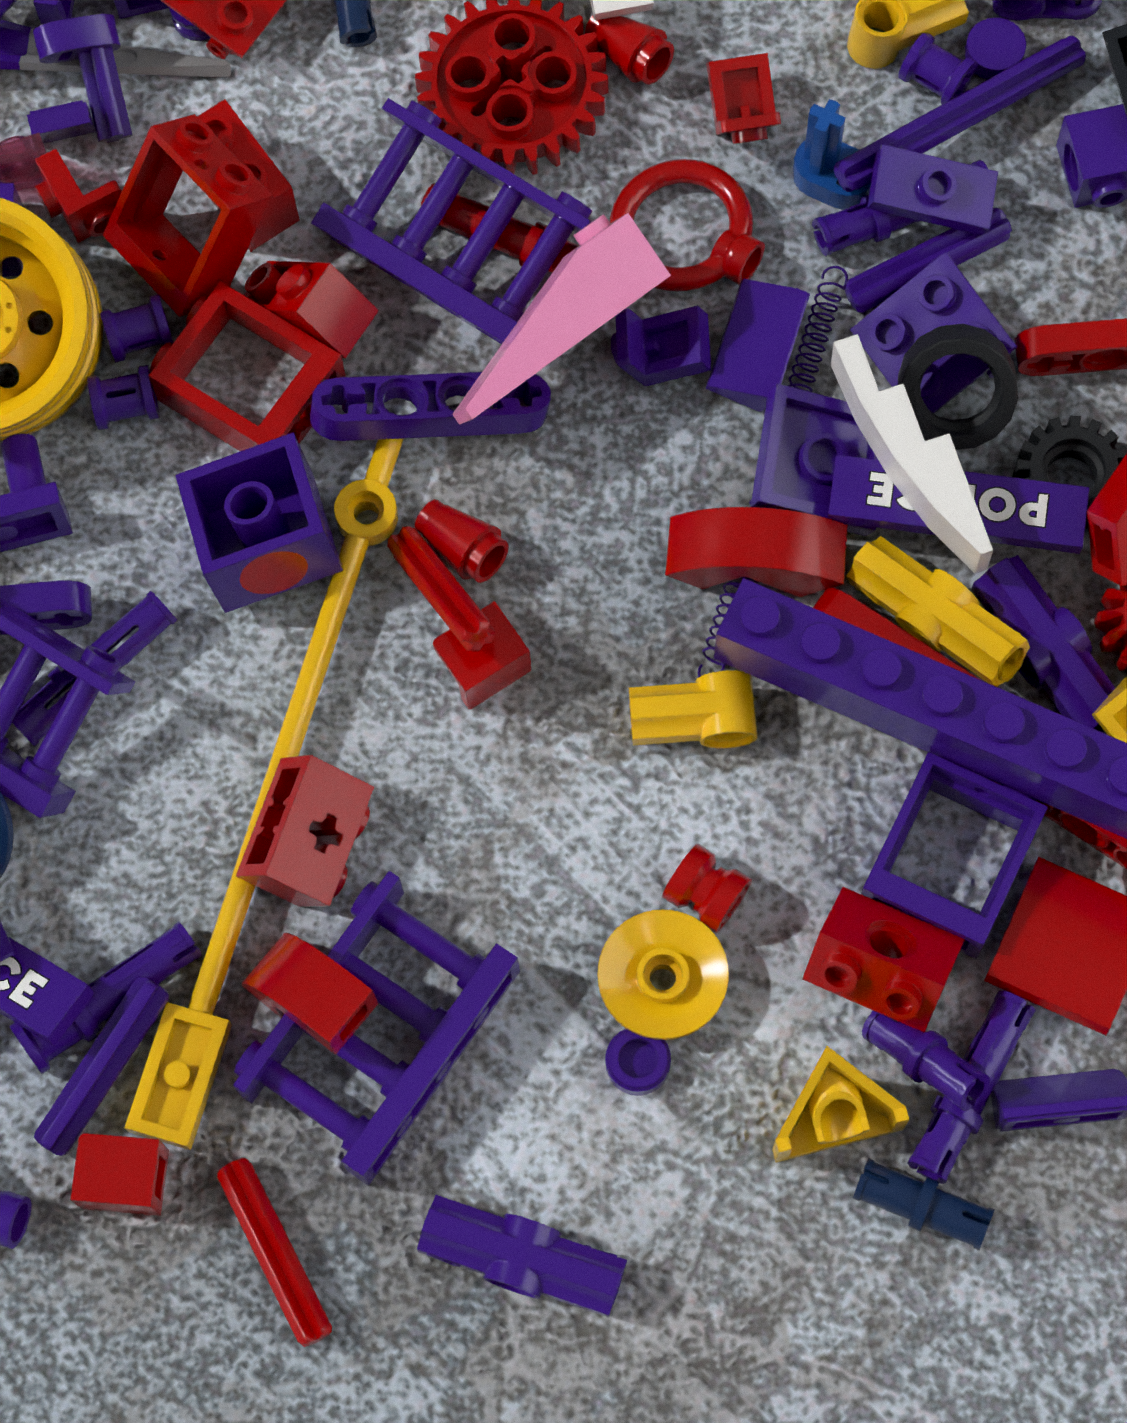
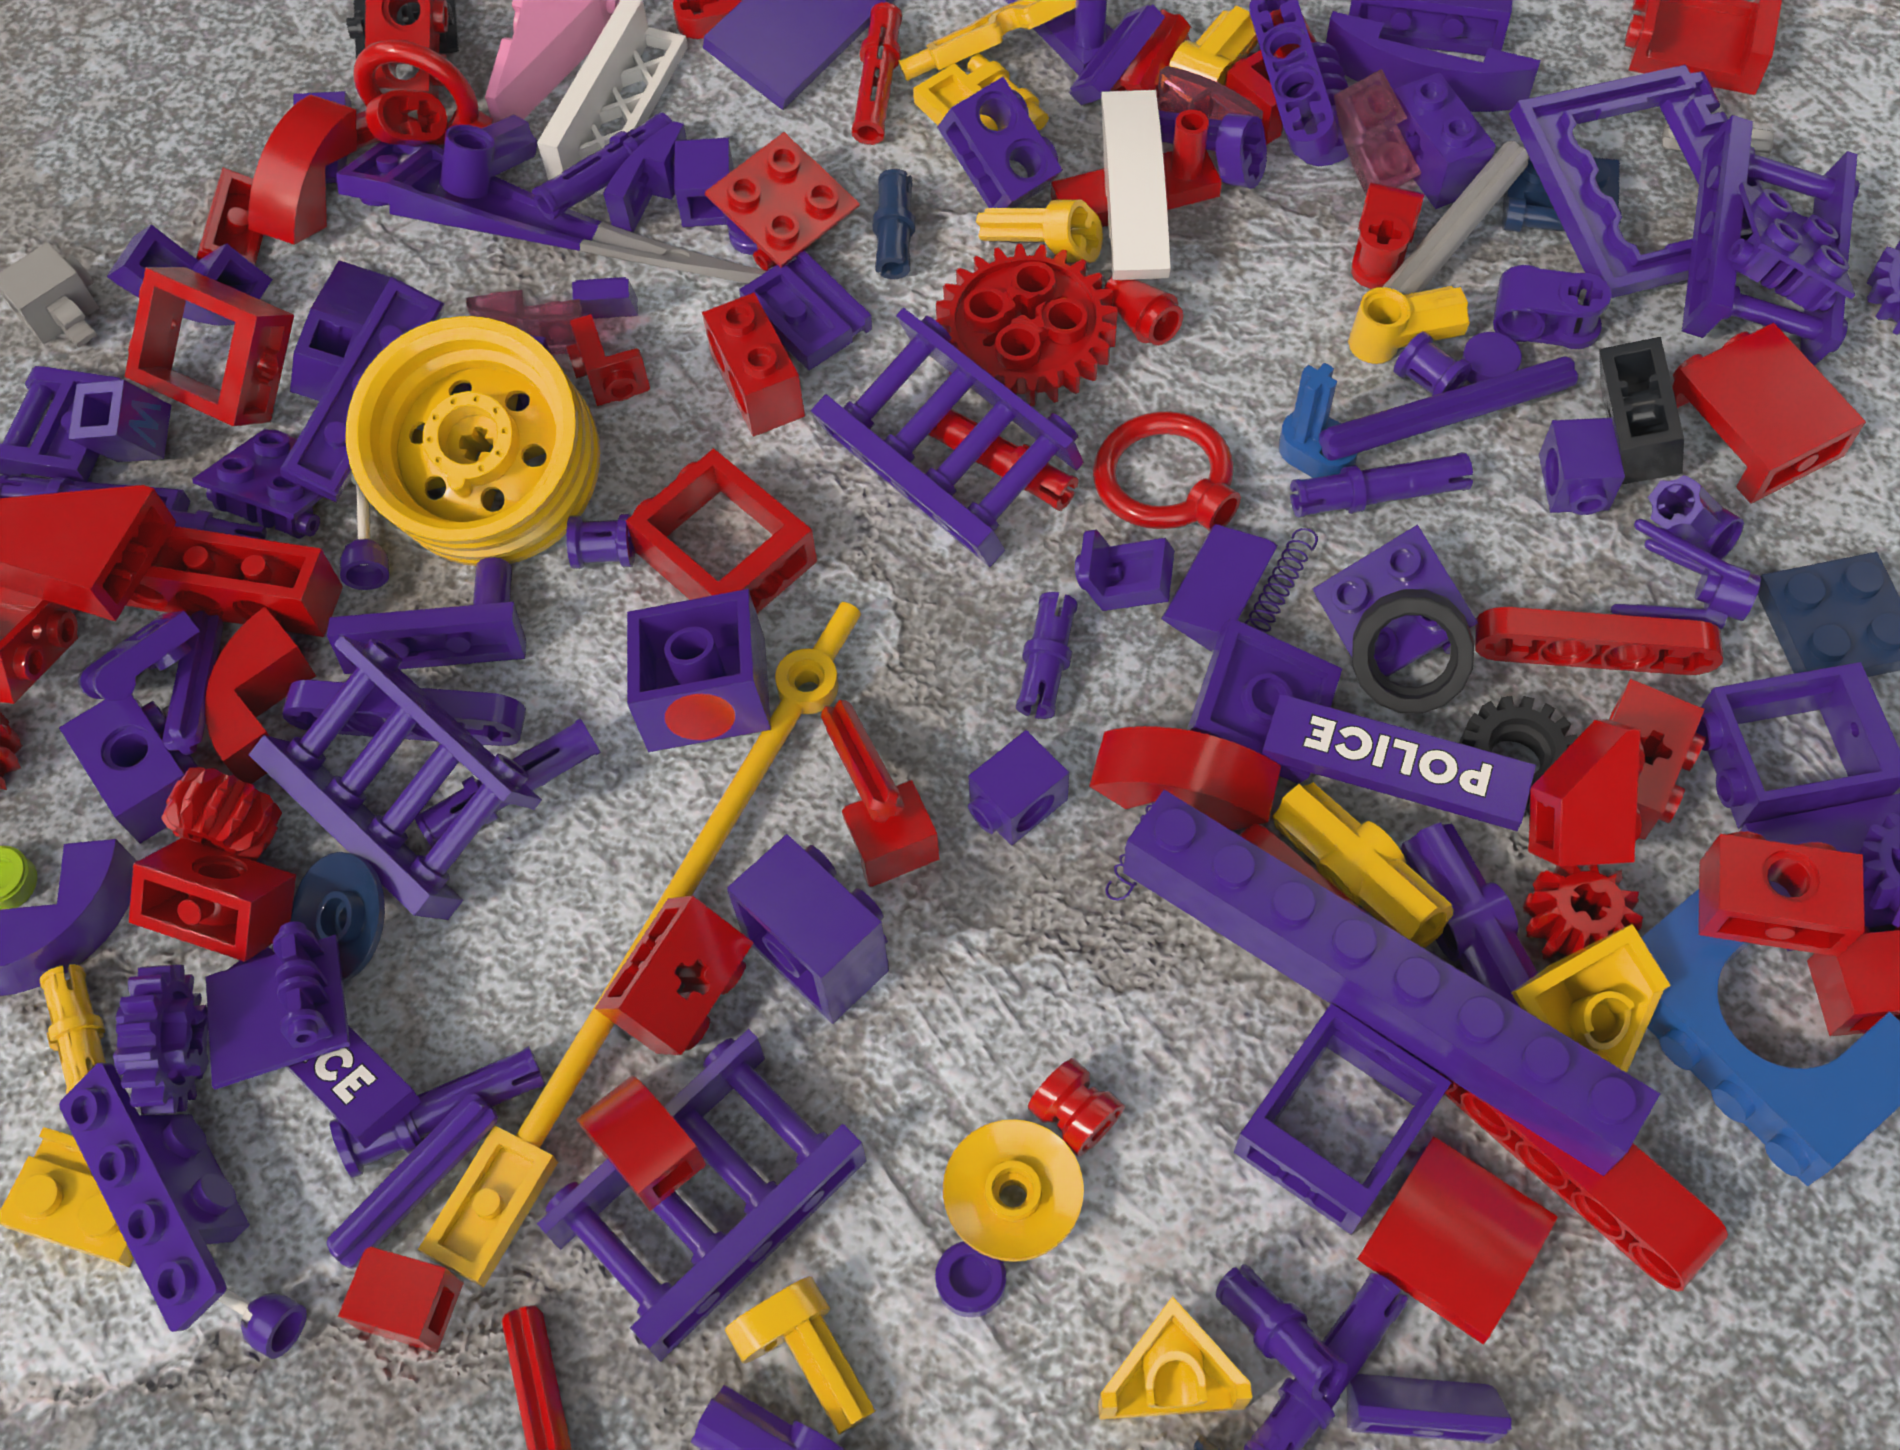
camera: 10 degrees right, 10 degrees down
dark purple piece [33,14,133,143] -> none
dark purple bush [100,294,174,363] -> none
red window [103,114,274,317] -> none
red slope [244,261,379,359] -> none
dark purple beam [310,372,551,441] -> none
red cone [415,499,509,583] -> none
bright pink wedge [452,213,671,425] -> none
yellow piece [629,670,758,749] -> none
red bracket [706,53,781,144] -> none
red brick [802,887,965,1033] -> none
white slope [831,334,993,574] -> none
dark purple axle [845,208,1012,312] -> none
dark purple plate [867,144,999,235] -> none
none -> yellow piece [724,1276,876,1435]
none -> dark purple brick [727,834,889,1024]
none -> dark purple plate [739,250,872,371]
none -> dark purple brick [968,730,1069,846]
none -> dark purple pin [1016,592,1078,719]

